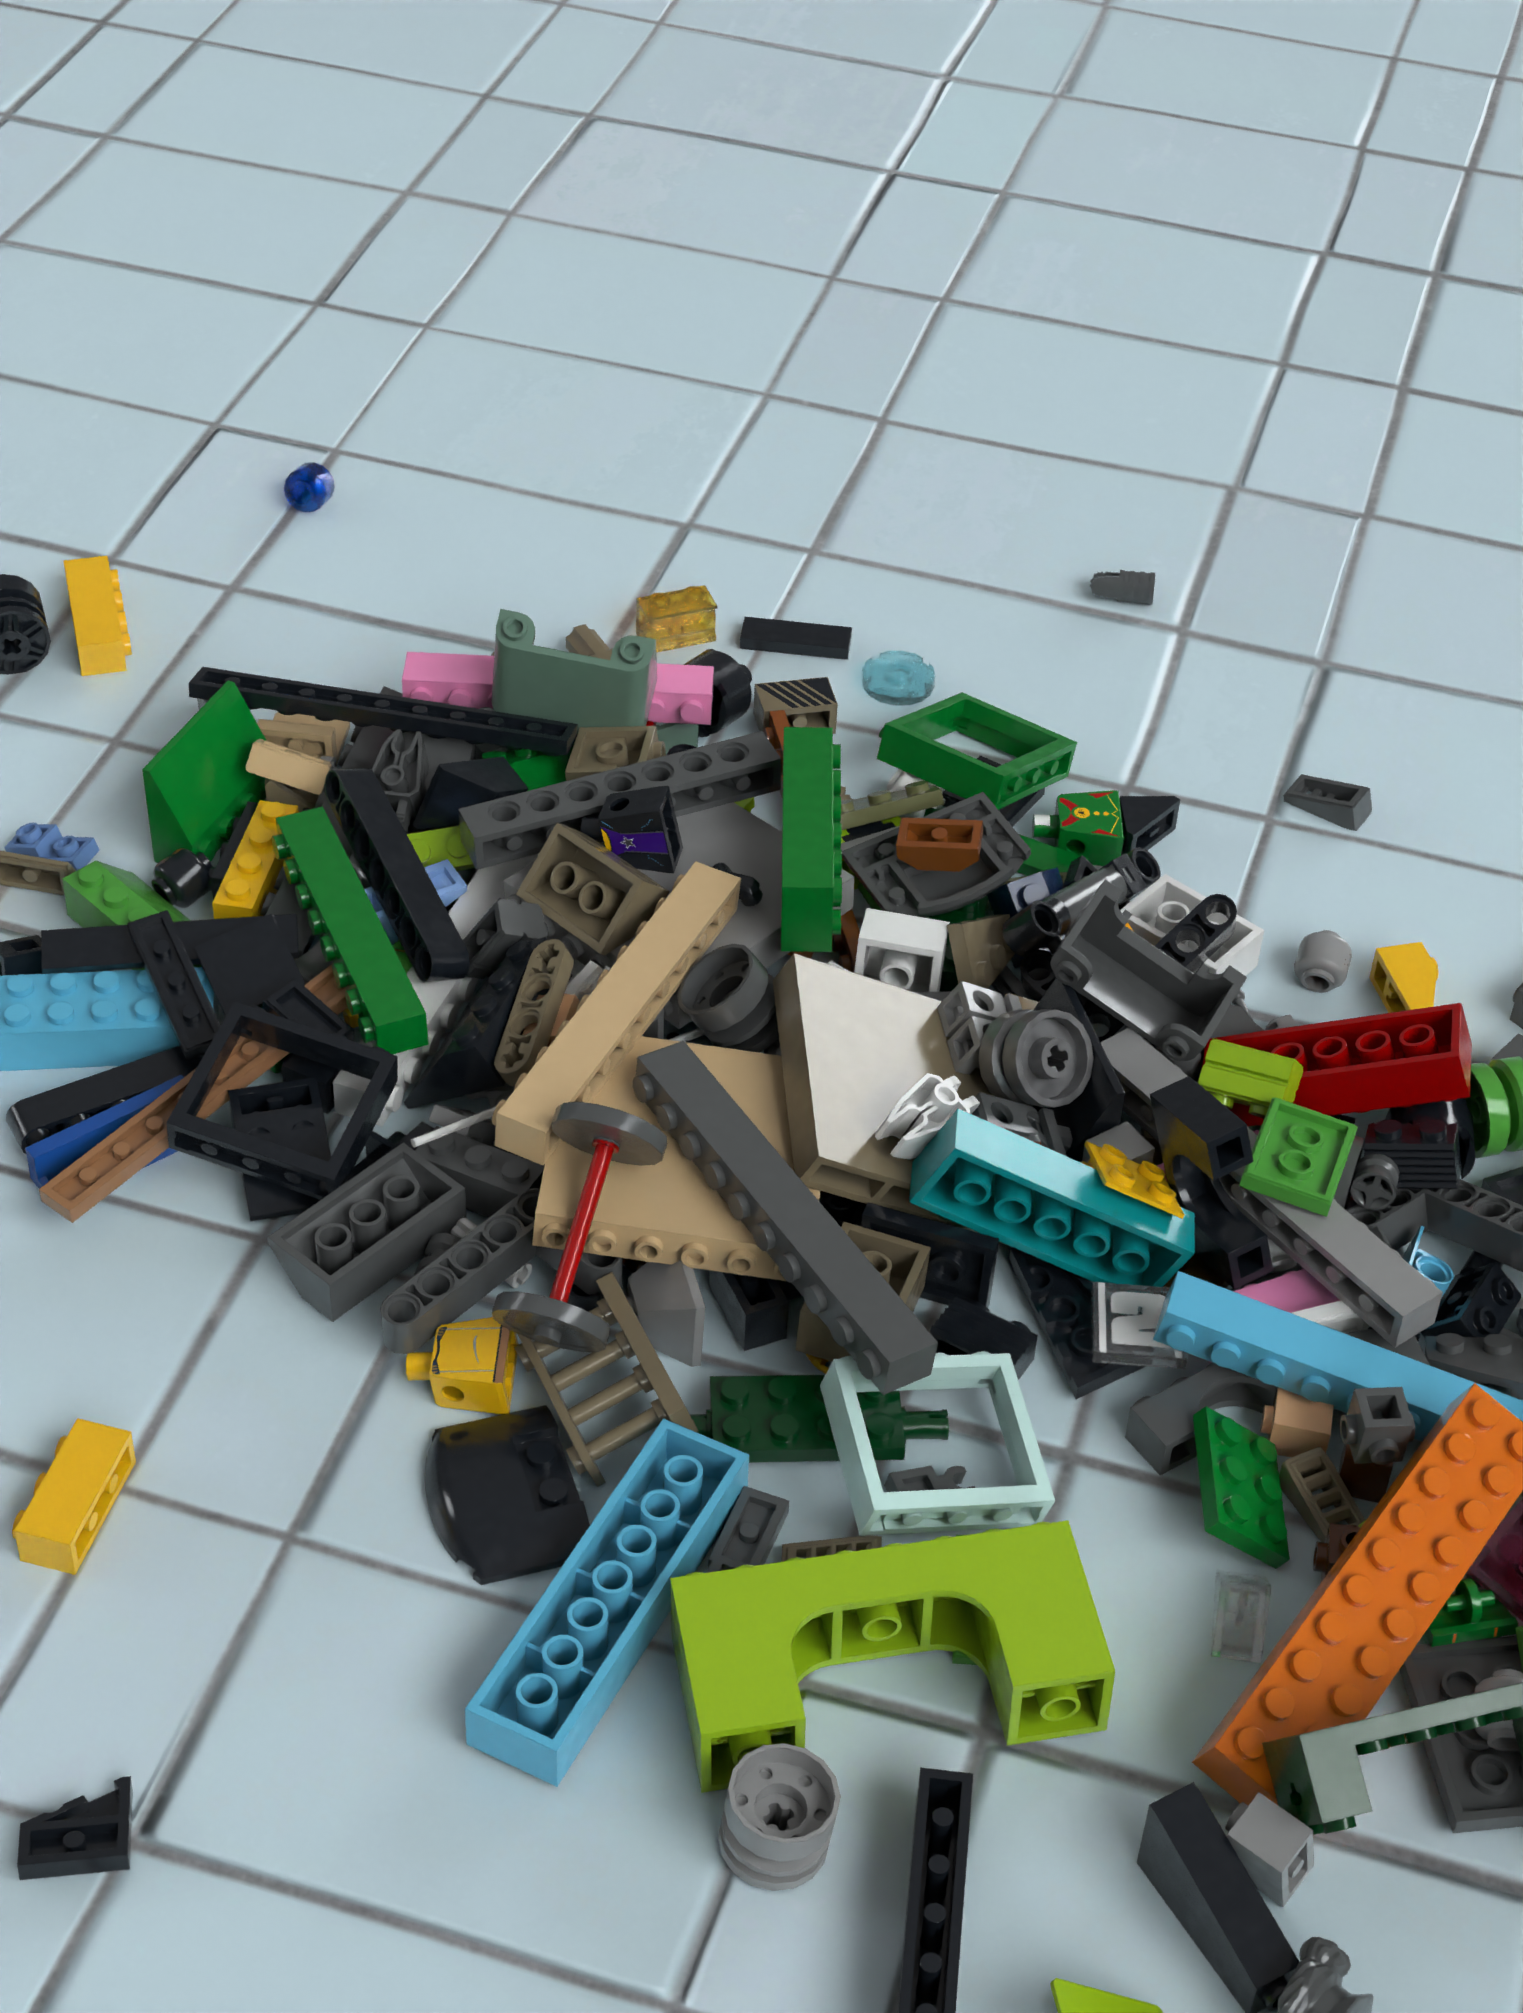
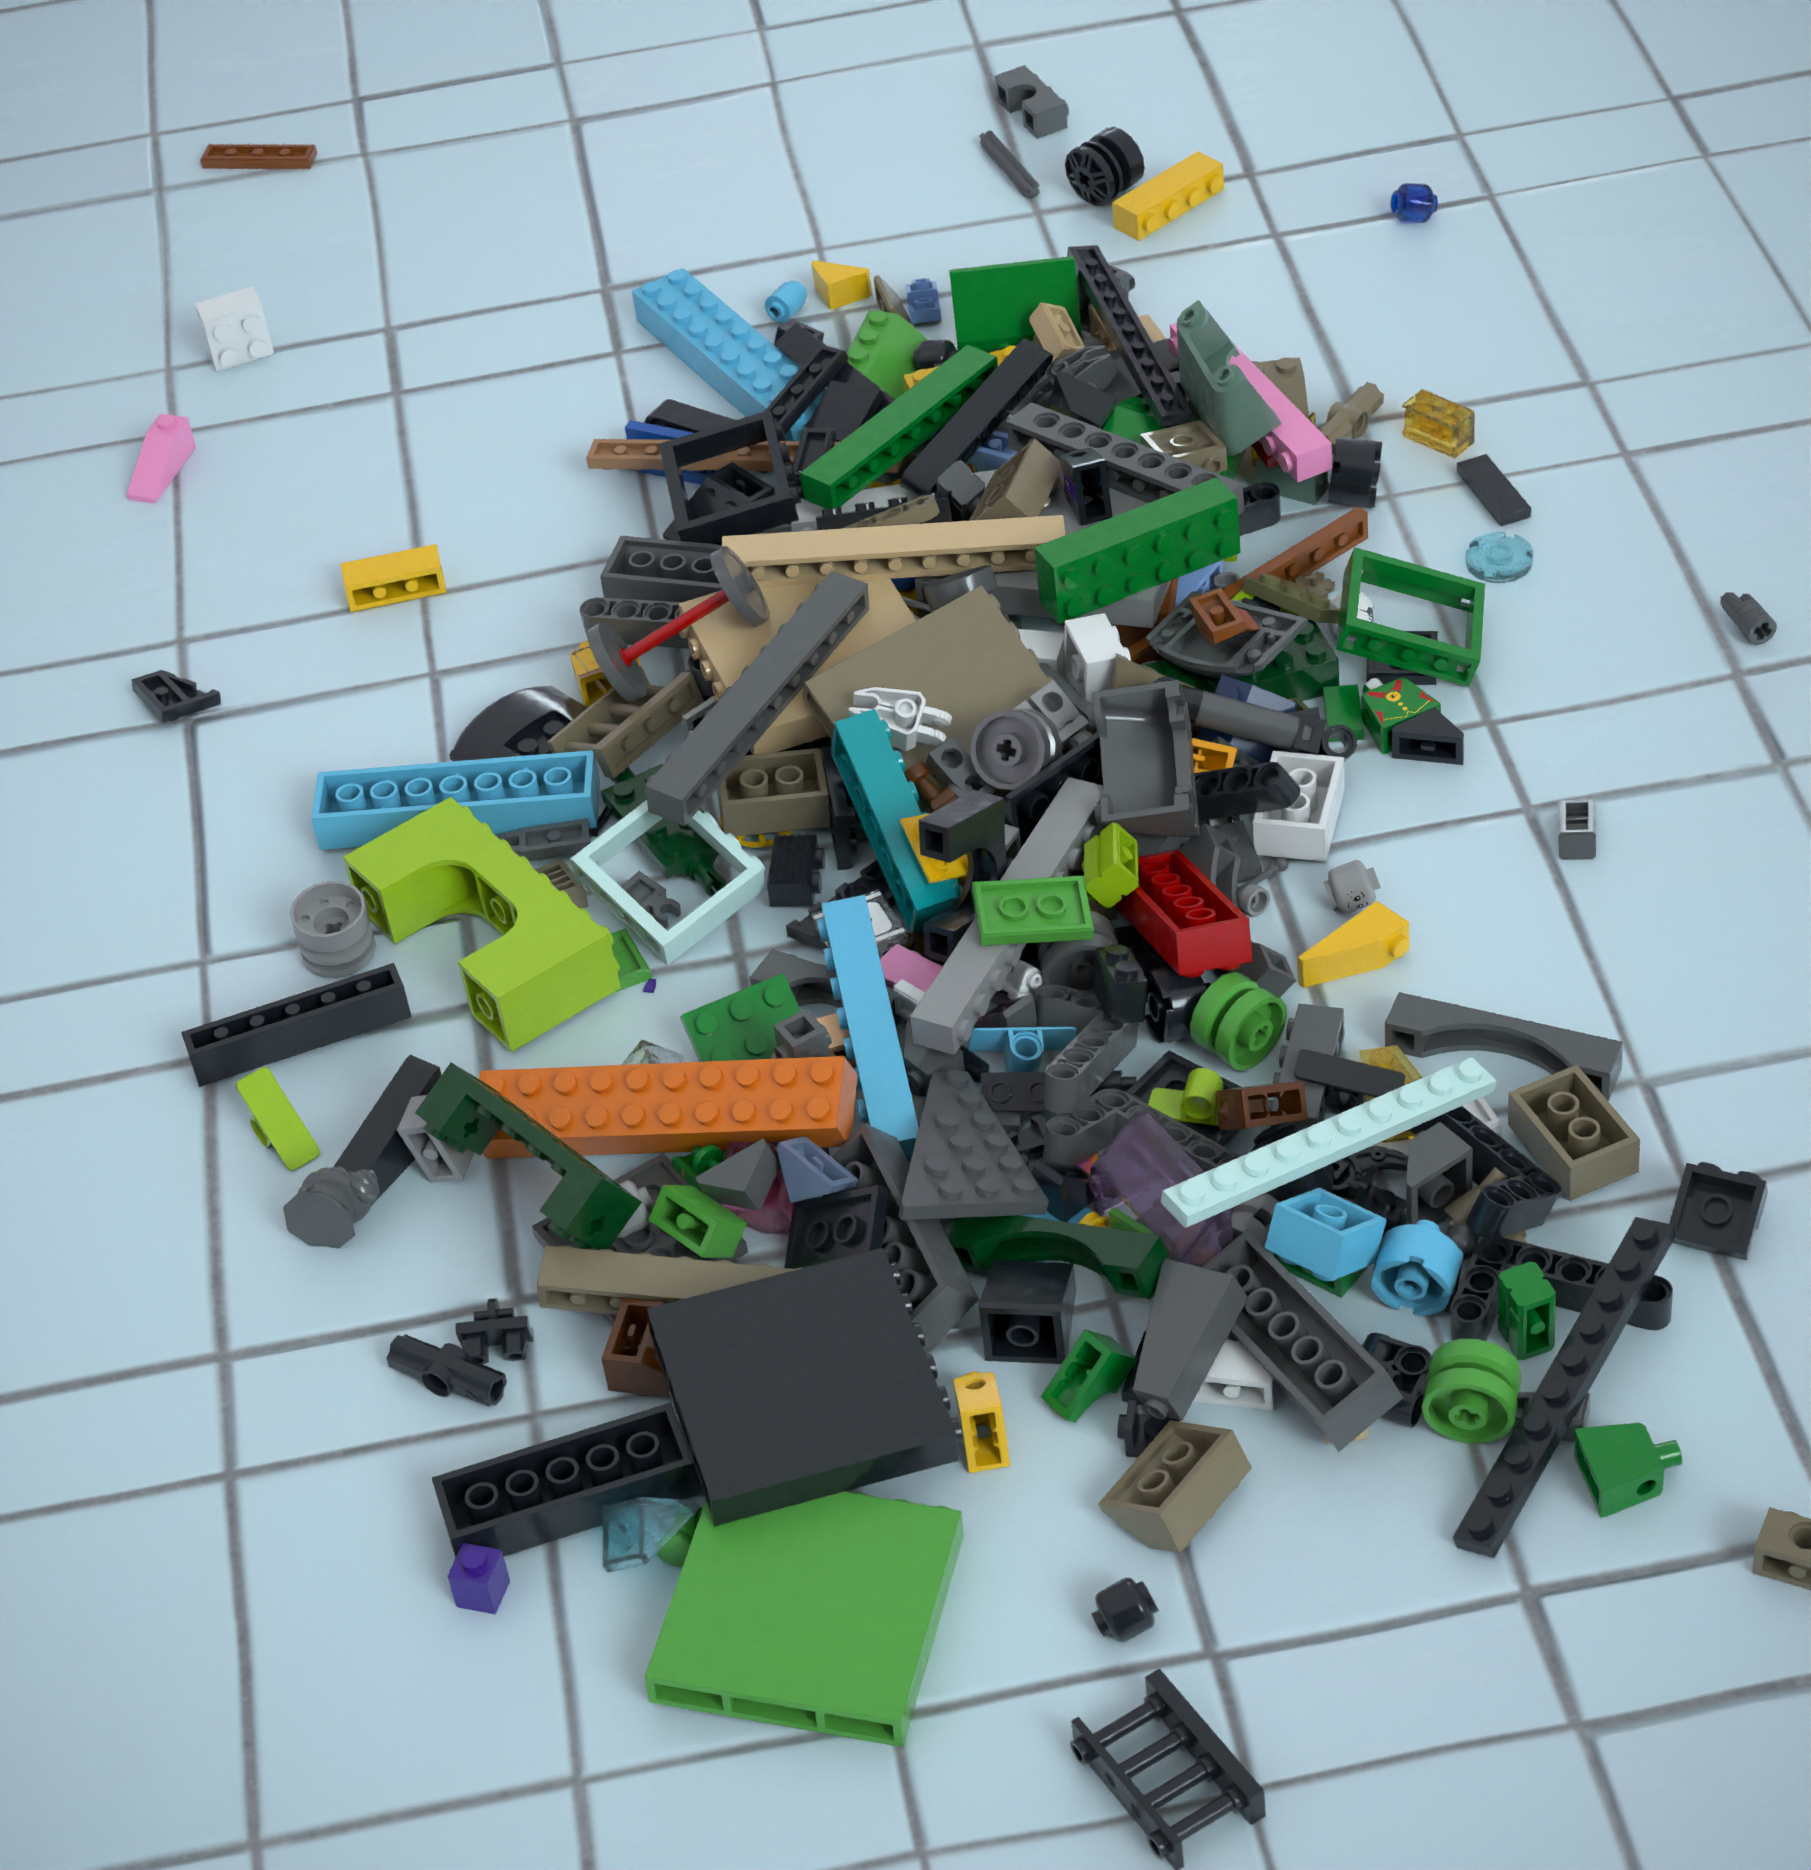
camera: 70 degrees right, 0 degrees up
dark tan brick [753,677,838,734] -> none
dark grey wheel [1351,1154,1400,1210] -> none

